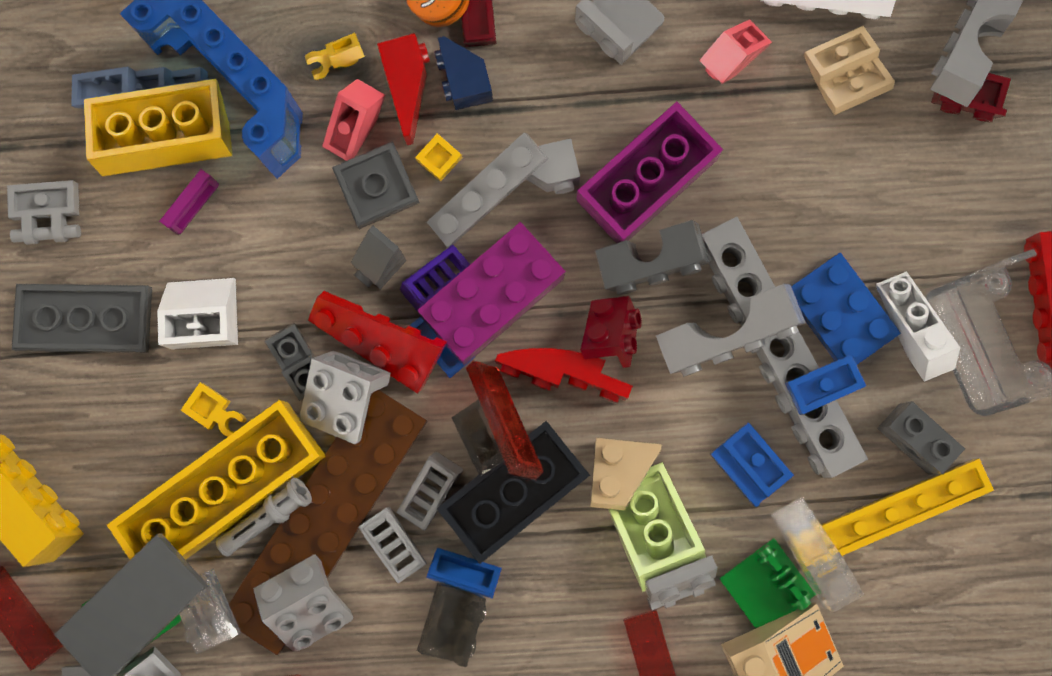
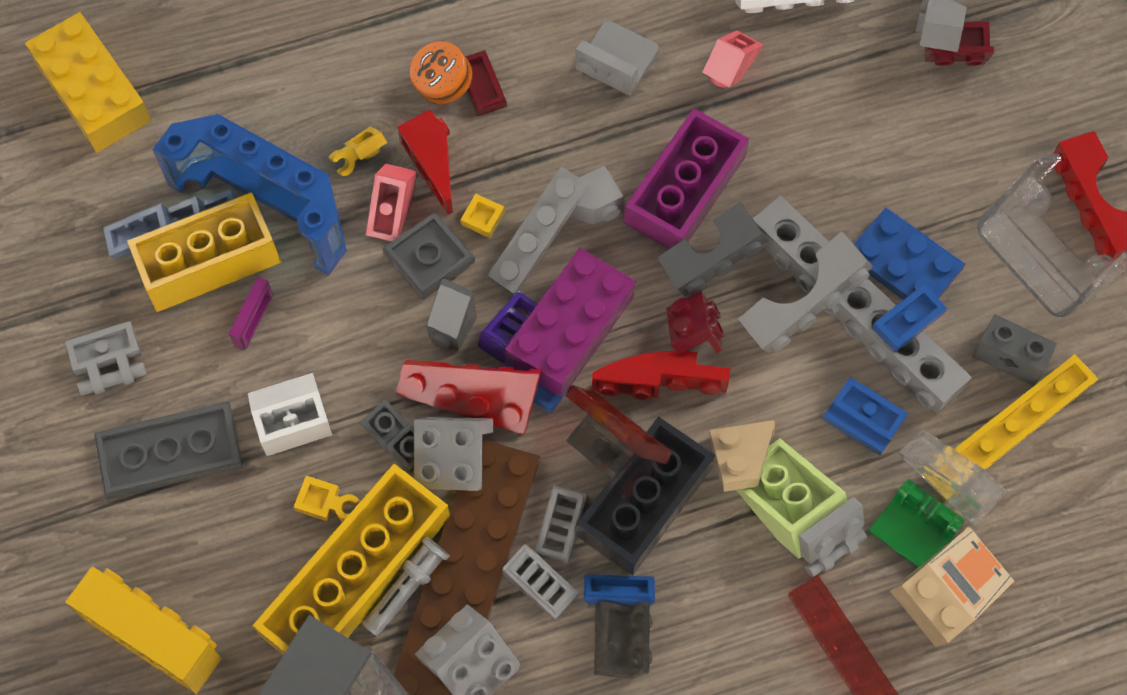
camera: 20 degrees left, 15 degrees down
dark blue slope [434,36,493,111] -> none
tan slope [804,26,895,115] -> none
white slope [876,271,960,382] -> none

